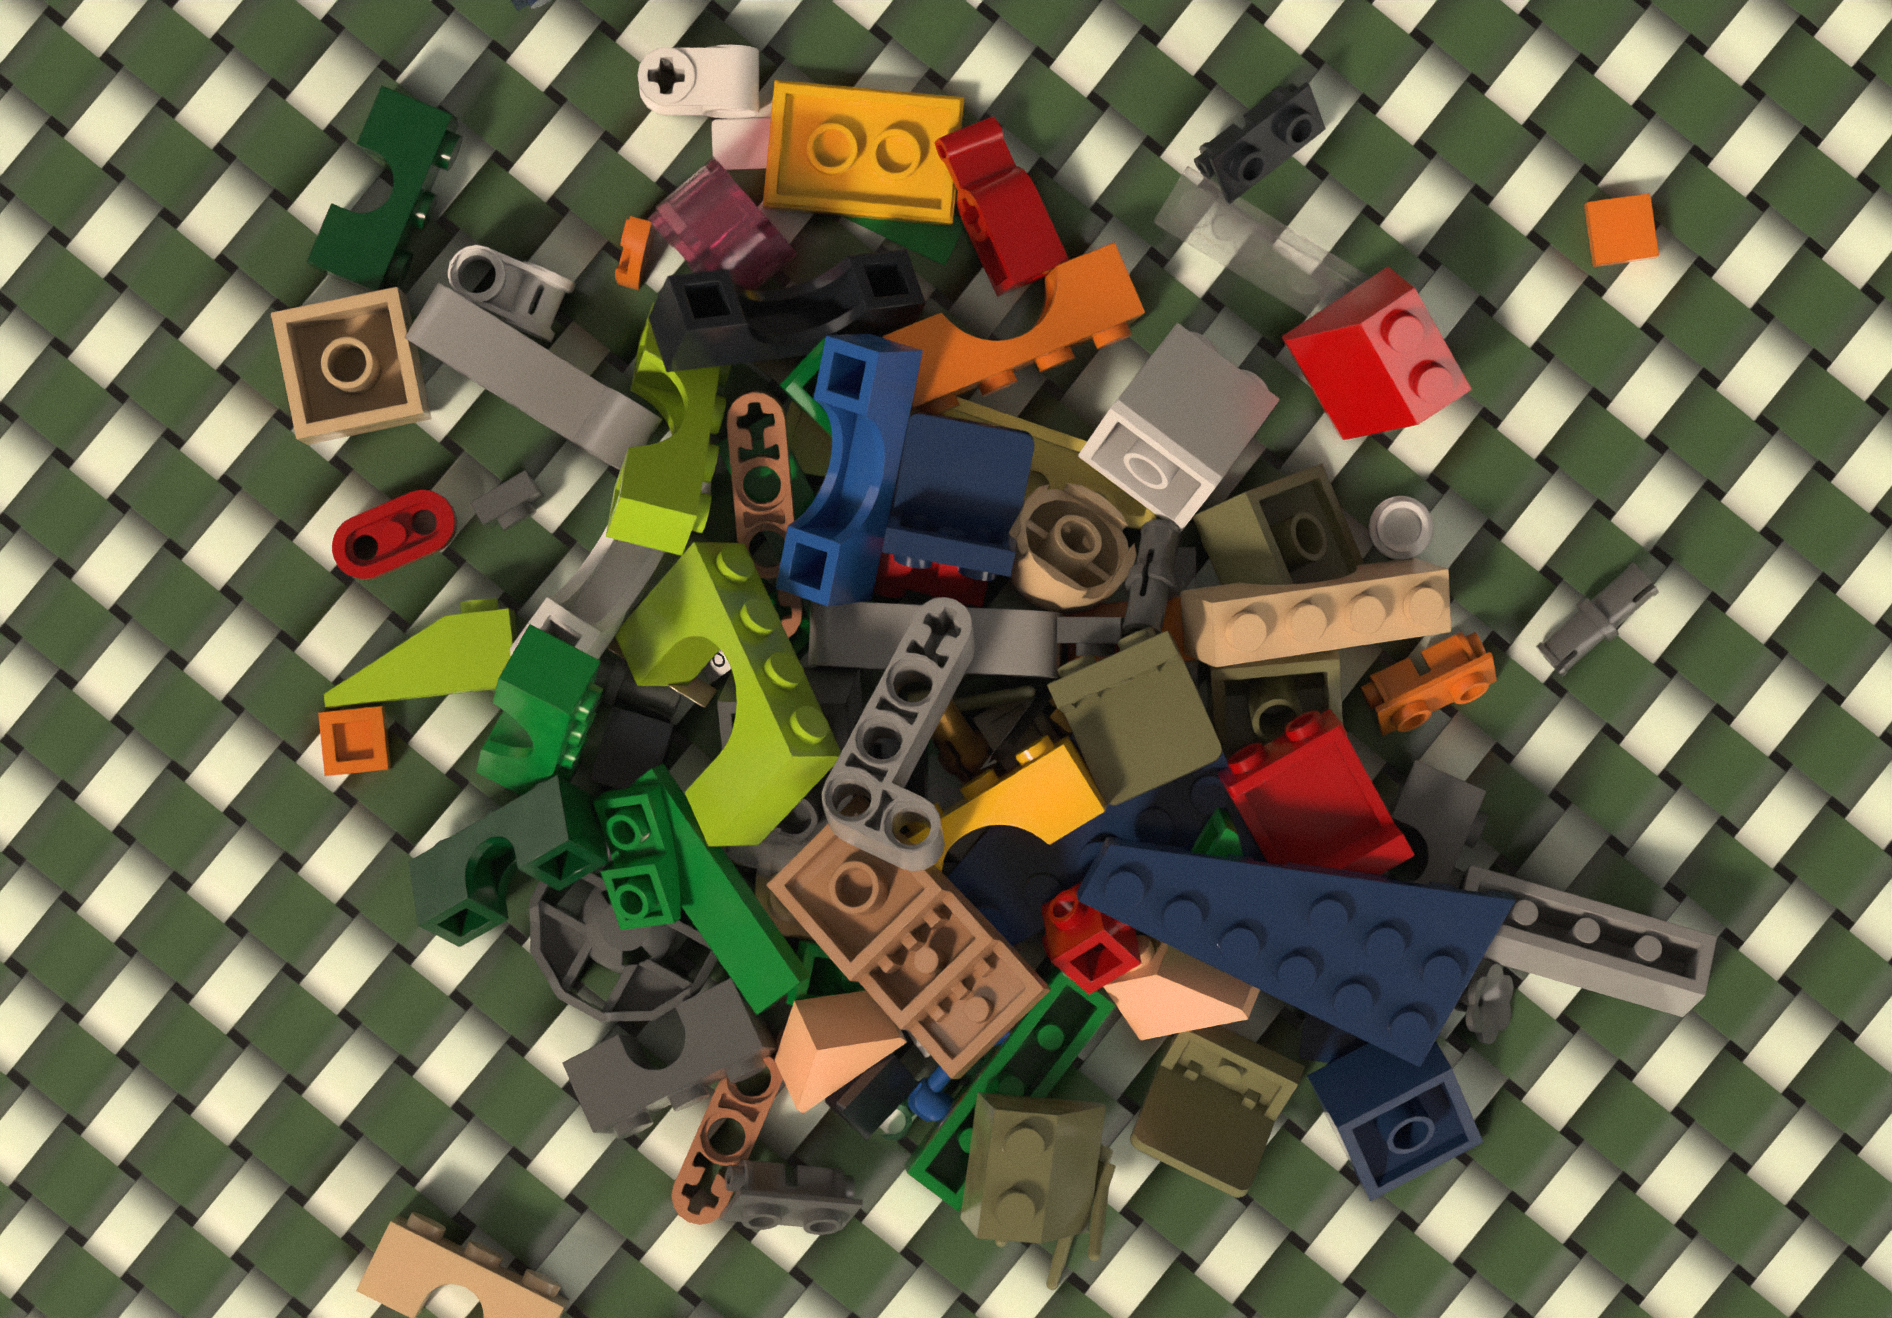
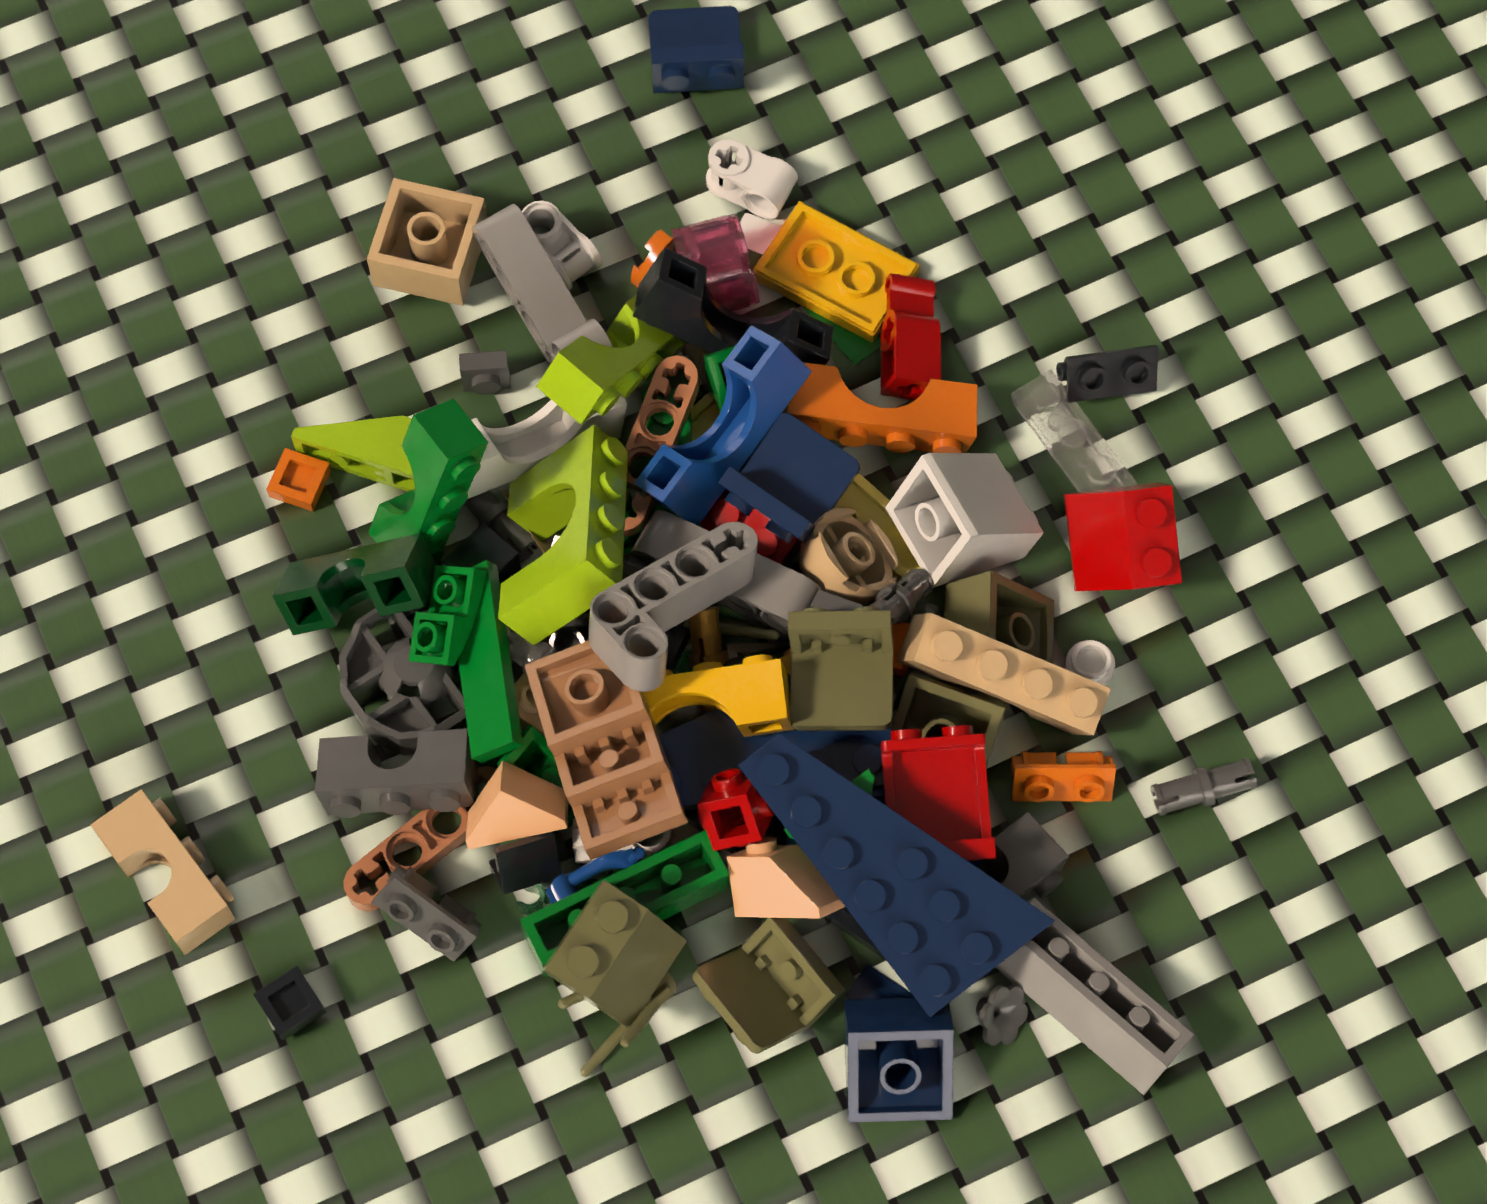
camera: 30 degrees right, 20 degrees down
dark green arch [306,85,463,292] -> none
red plate [332,490,457,580] -> none
orange tile [1584,193,1659,267] -> none

